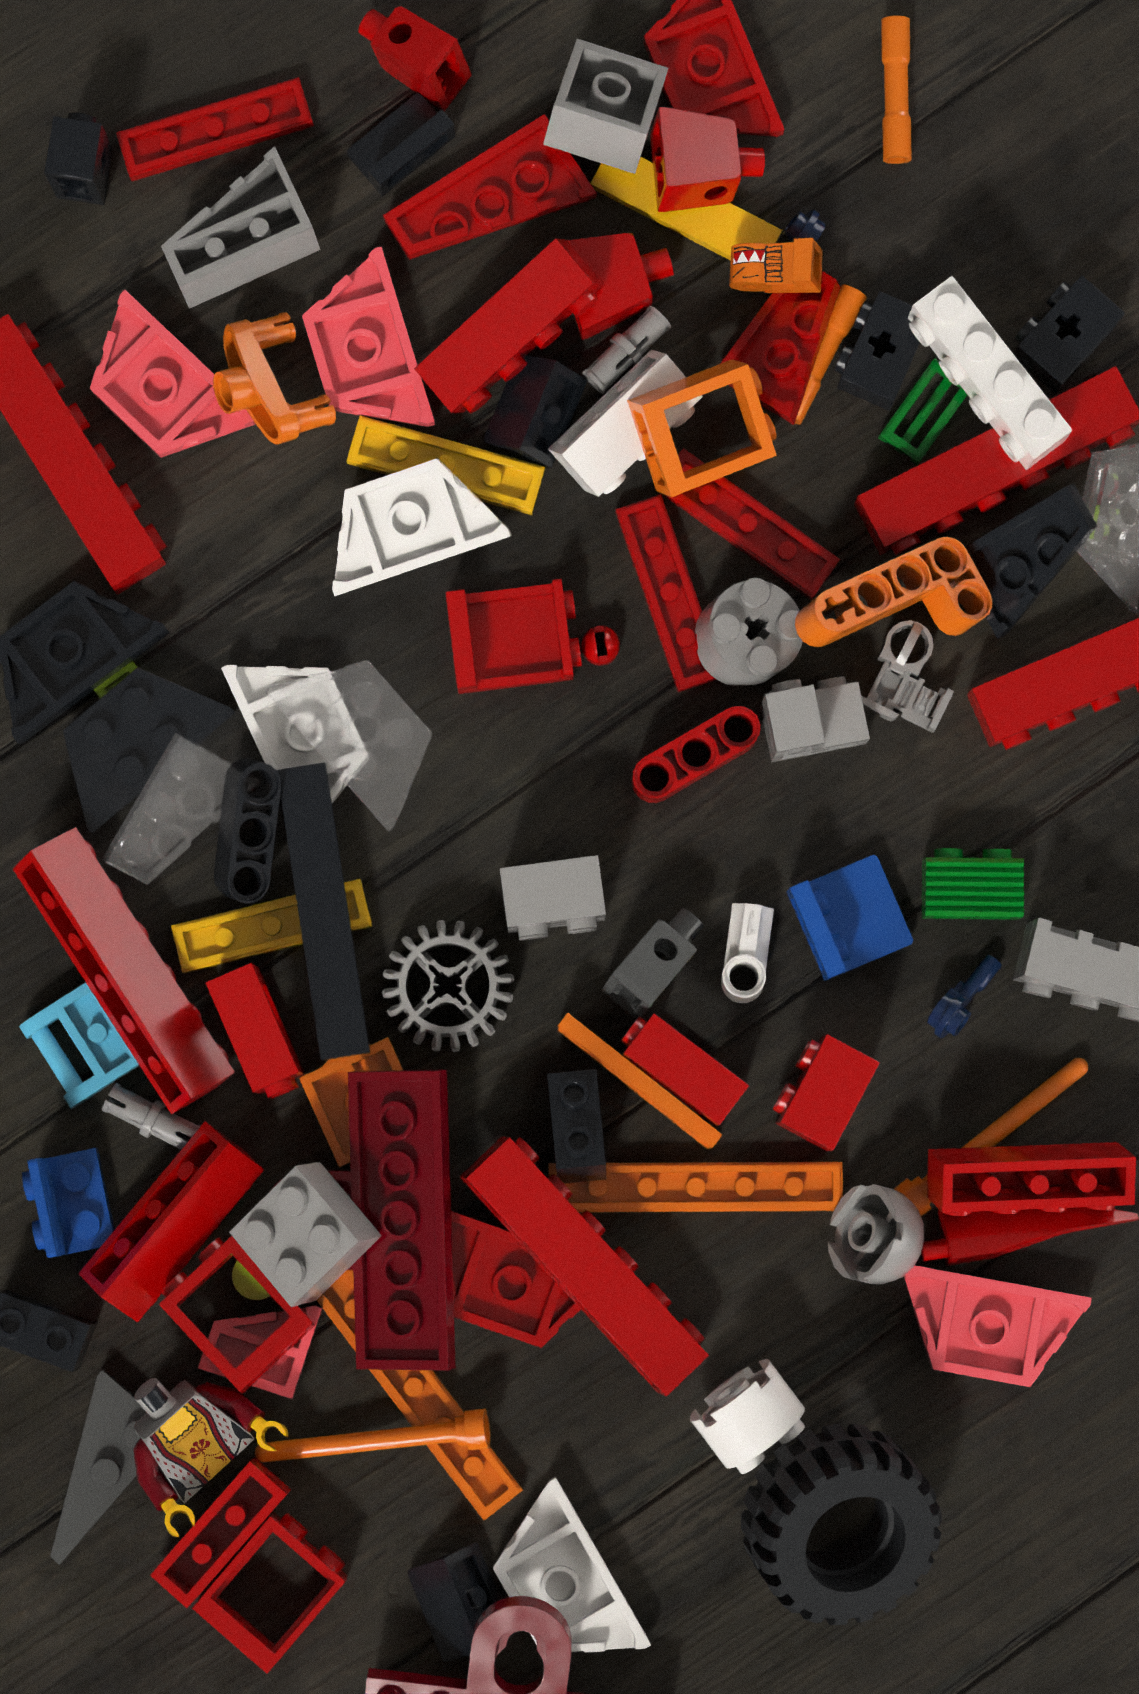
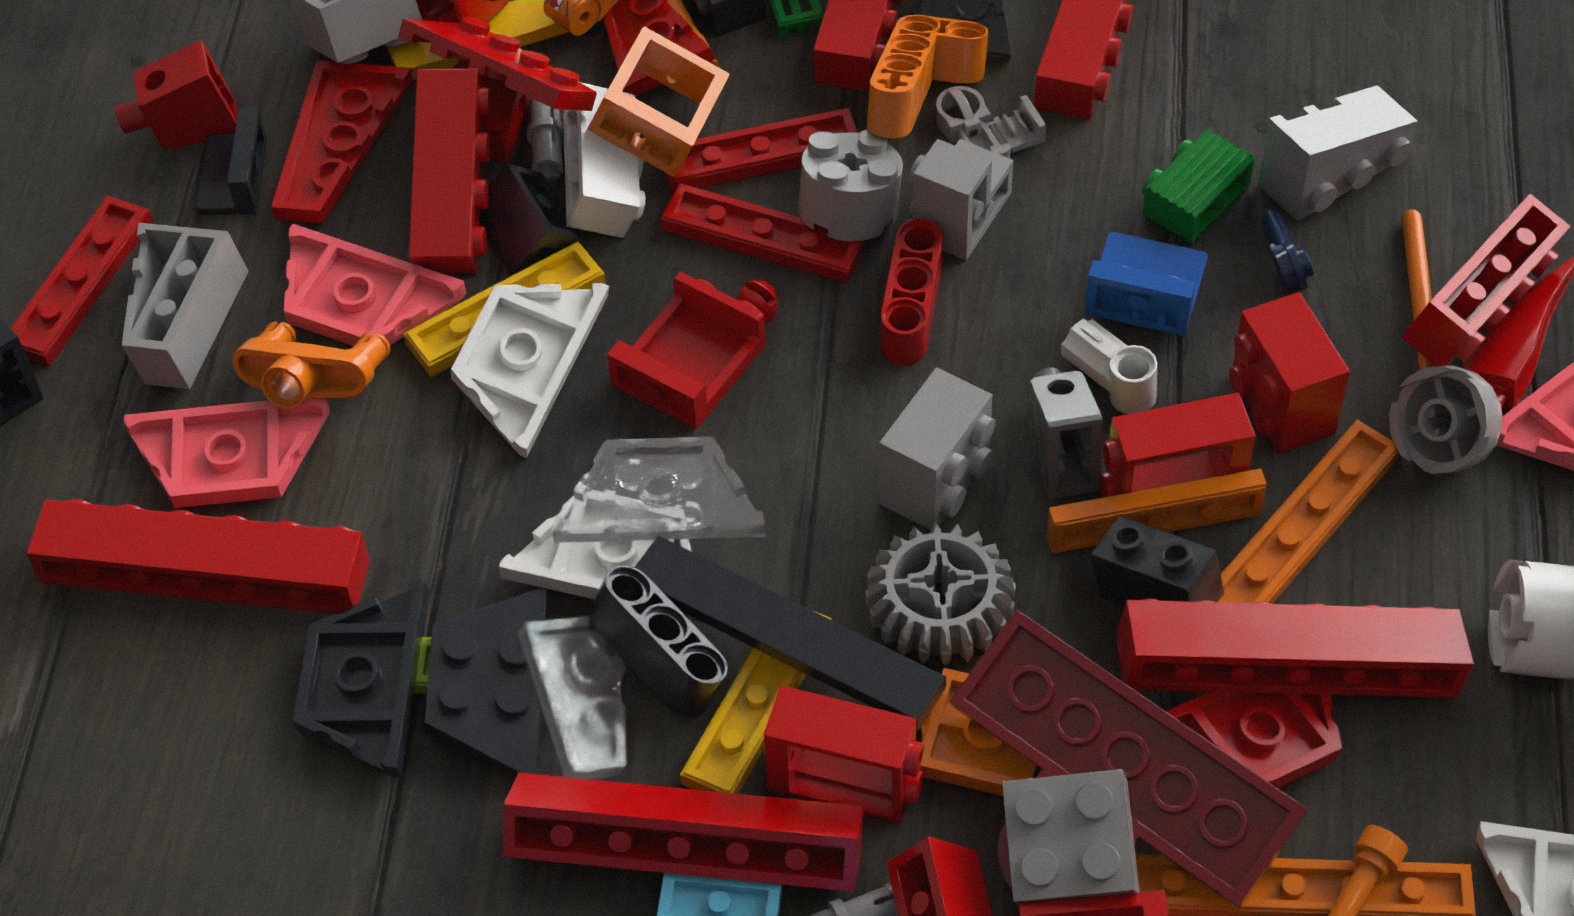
camera: 45 degrees left, 30 degrees down
none -> red wing [398,17,597,111]

